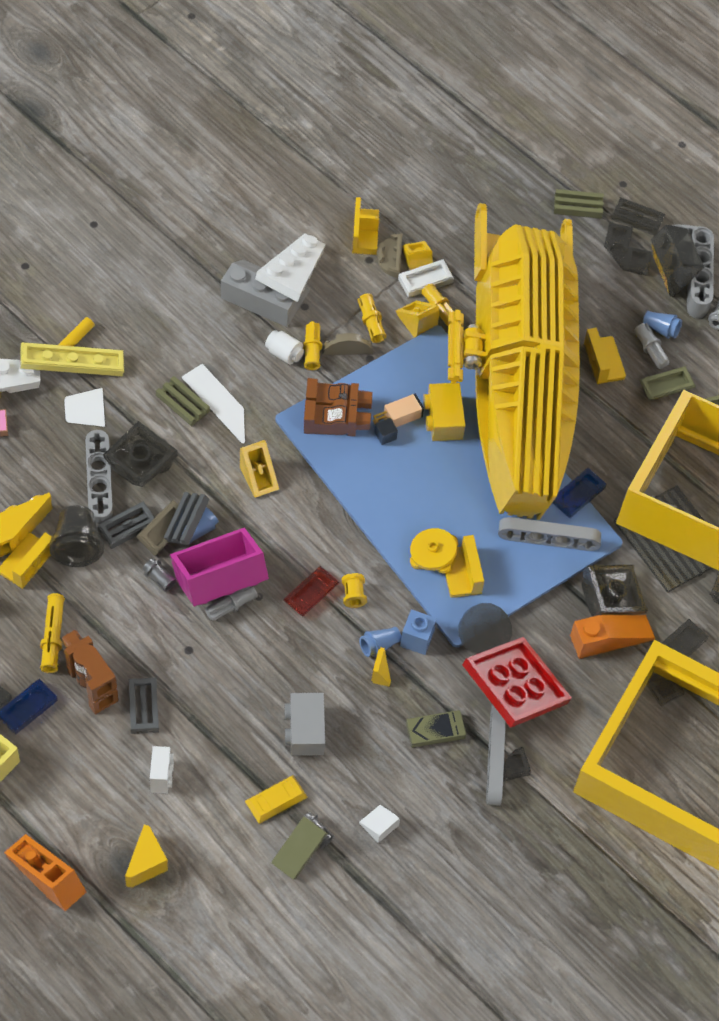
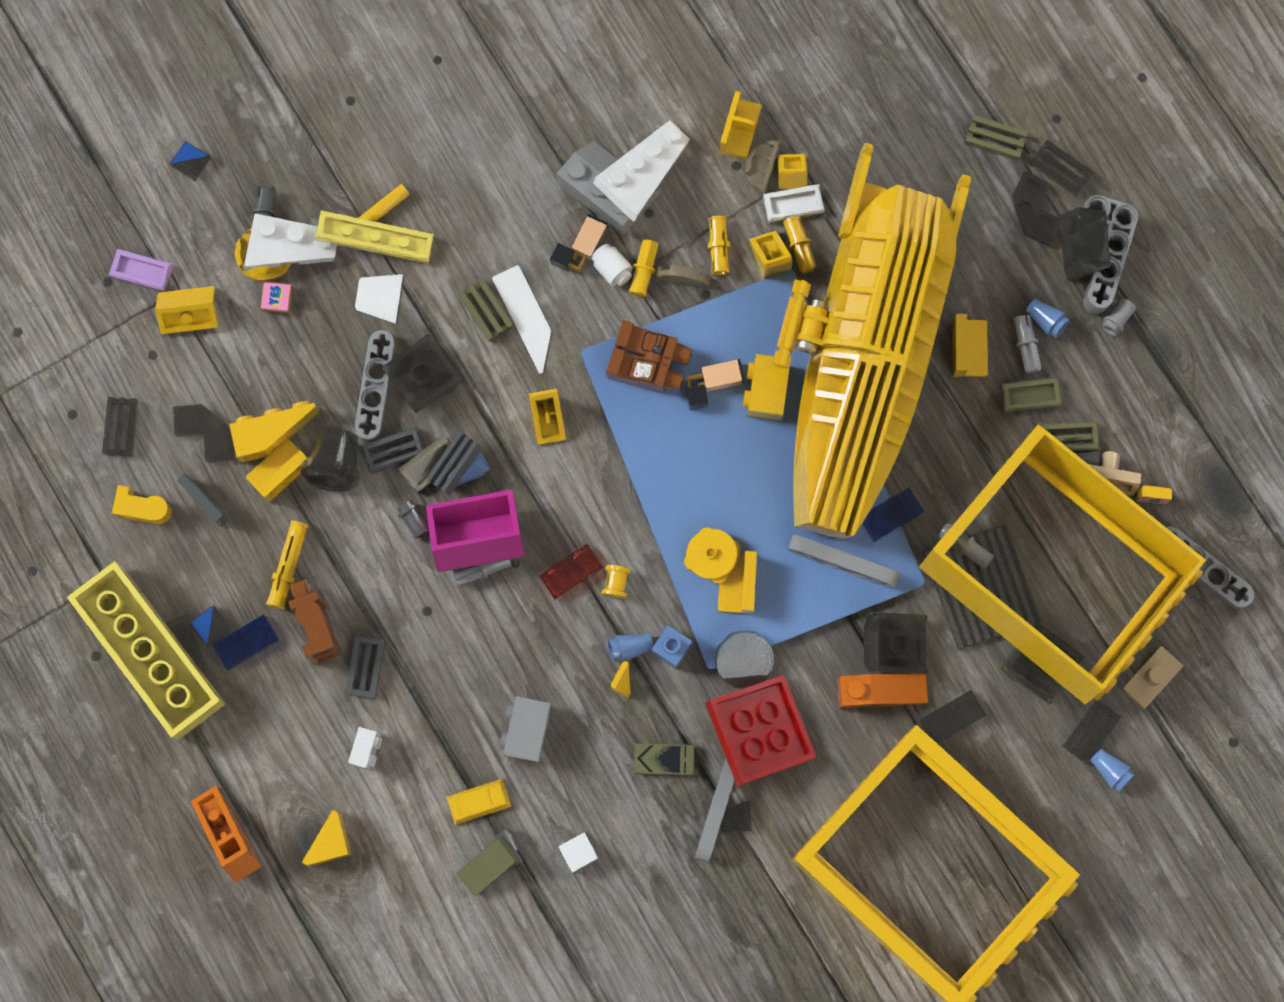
camera: 20 degrees right, 20 degrees up
none -> piece [550,214,608,273]

